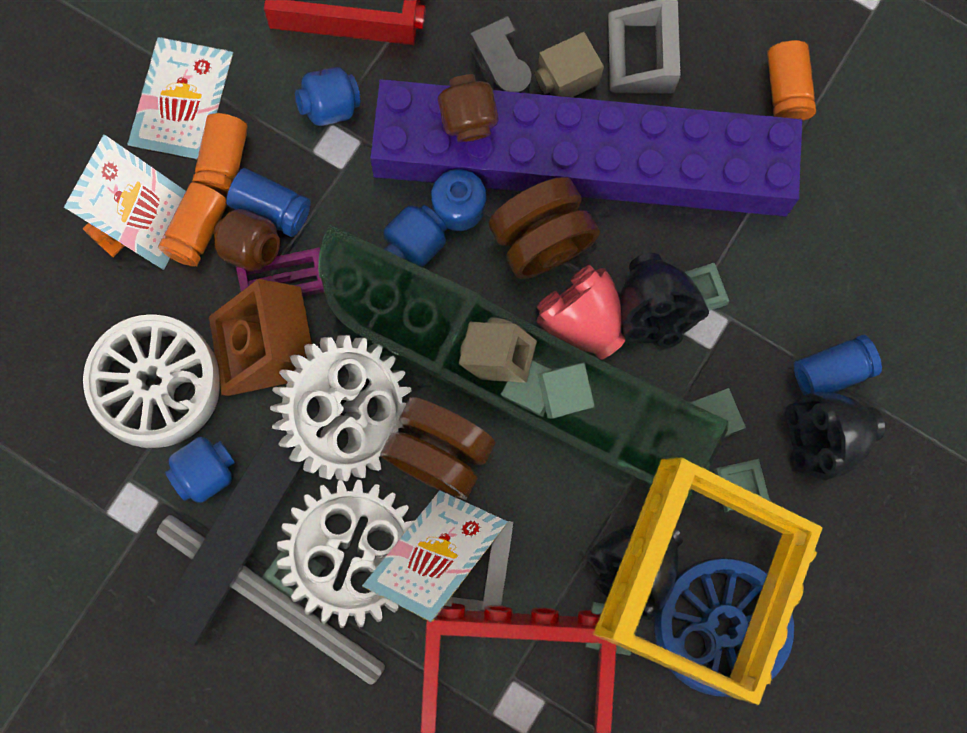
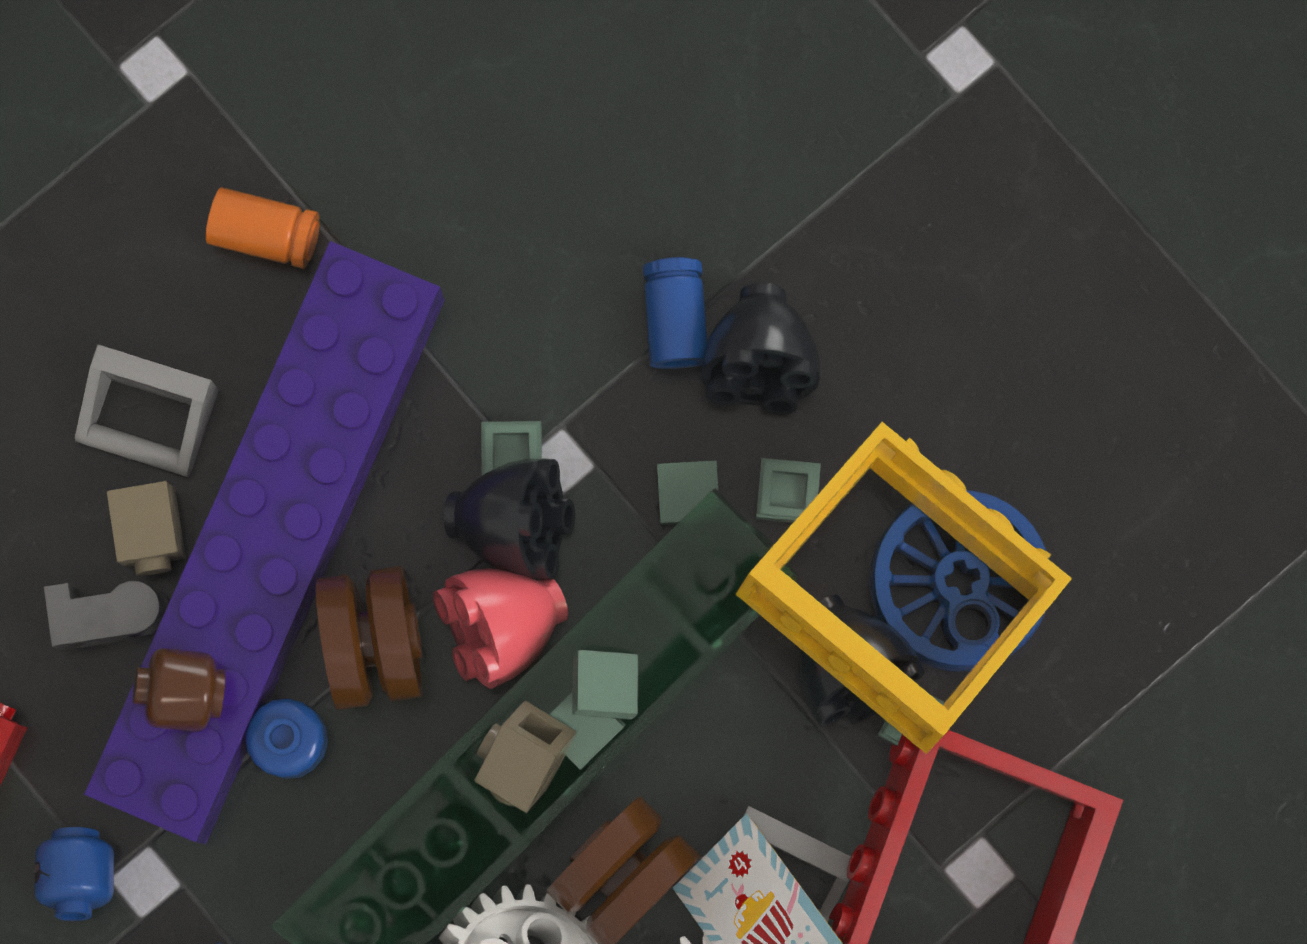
camera: 65 degrees left, 5 degrees up
blue head [383,205,447,269] -> none

